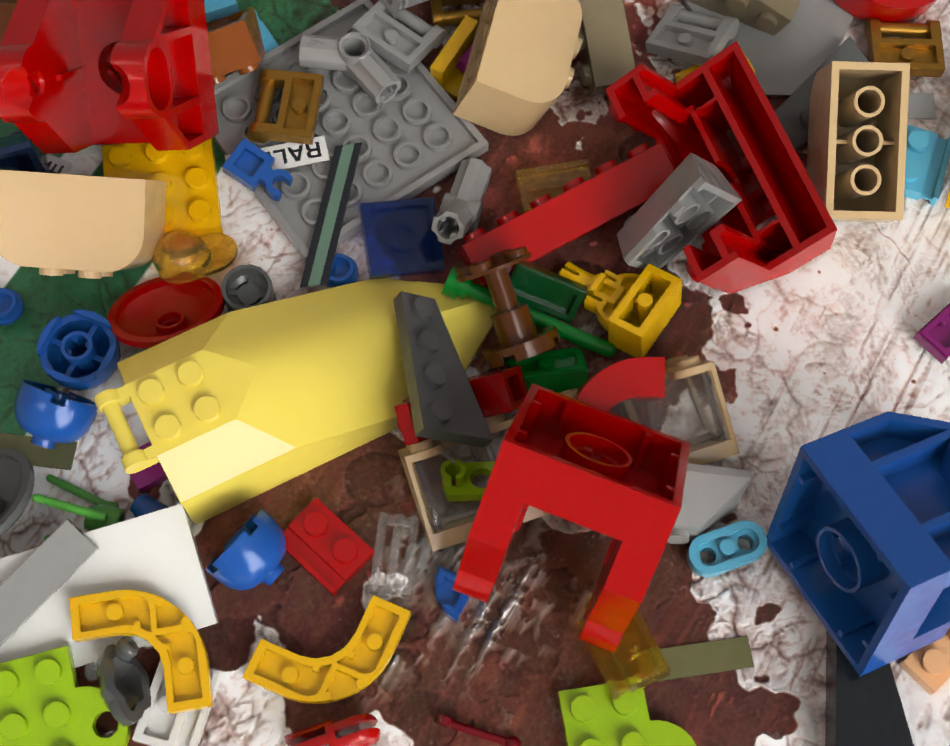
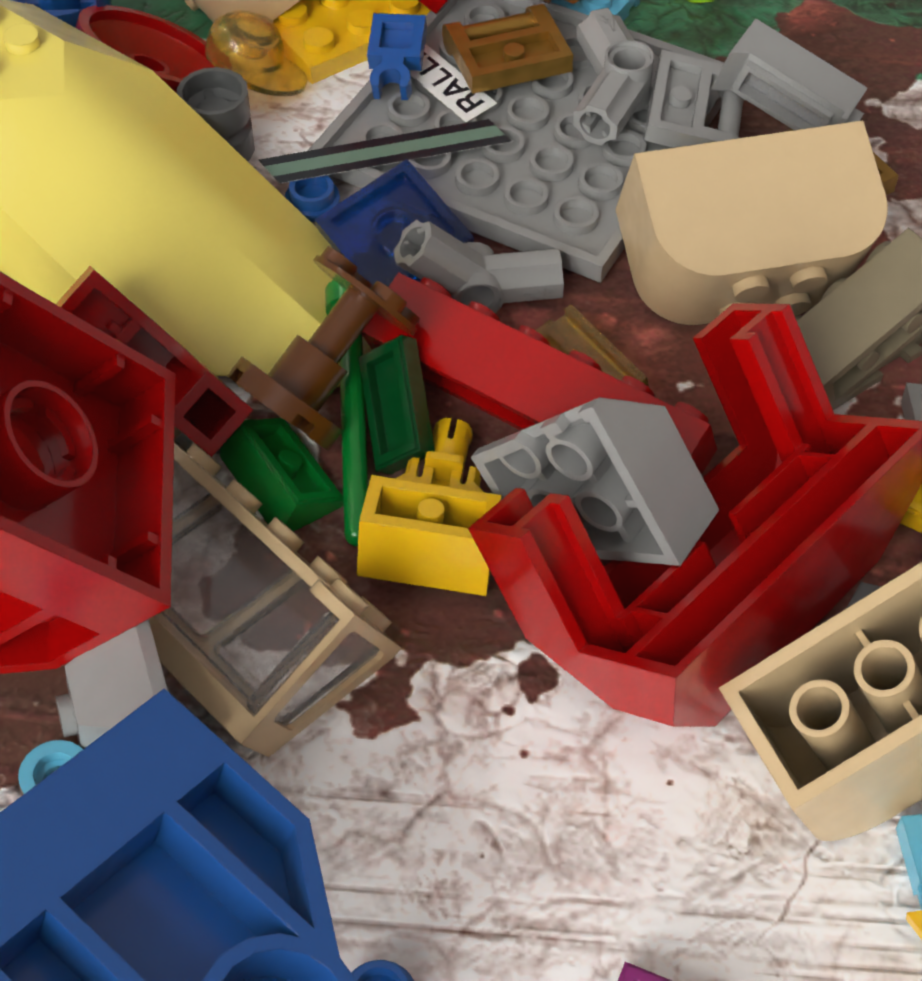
camera: 65 degrees right, 15 degrees down
dark grey wing [393,291,493,448] -> none
red arch [573,357,665,412] -> none

